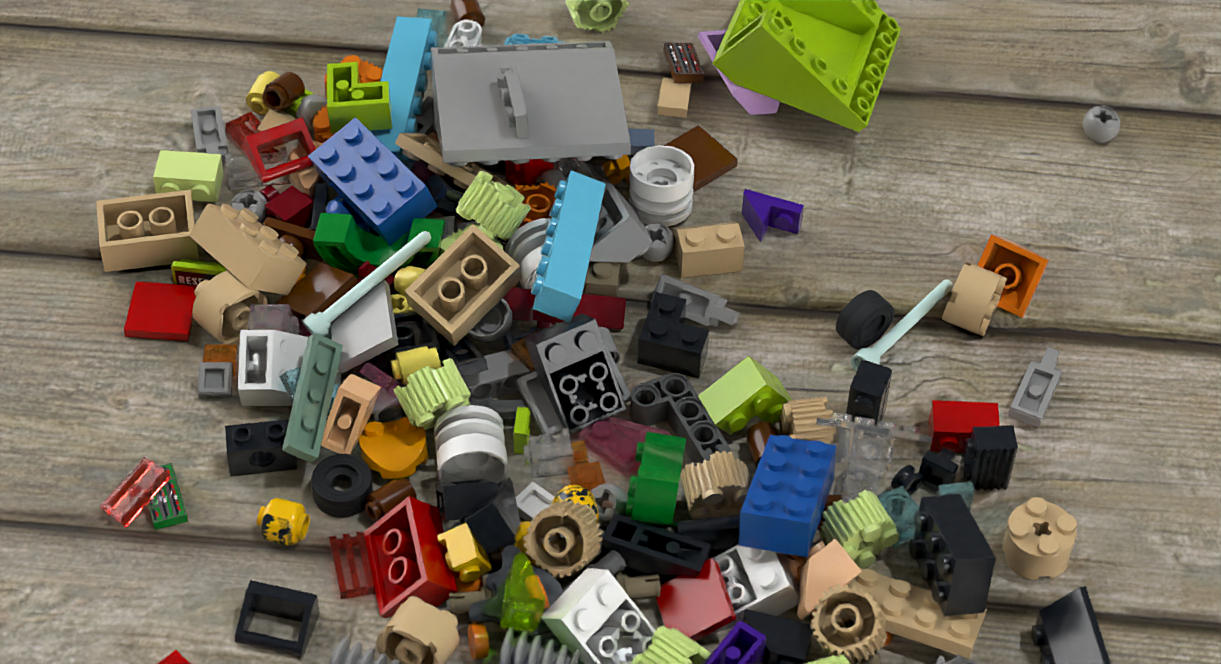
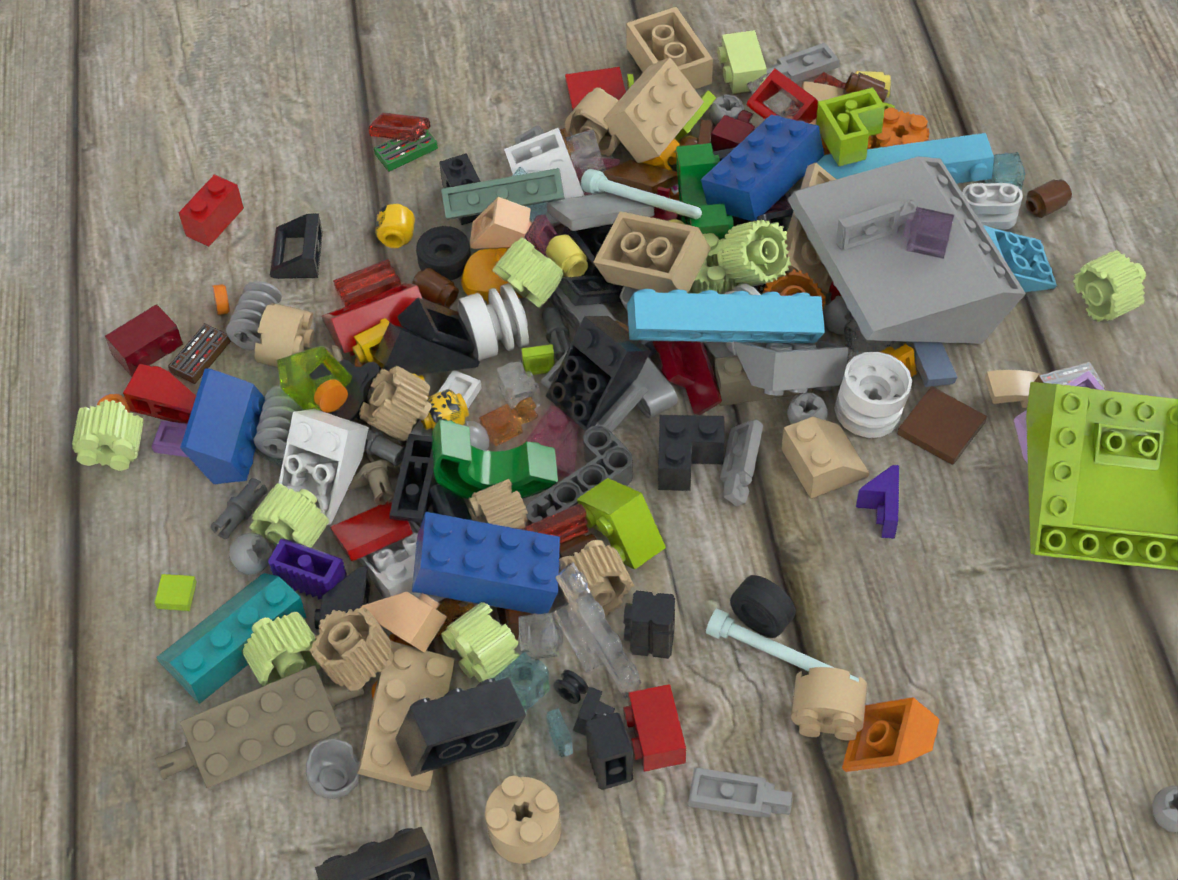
camera: 80 degrees right, 5 degrees up
none -> clear red tile [521,503,588,544]
none -> clear purple brick [903,207,954,259]

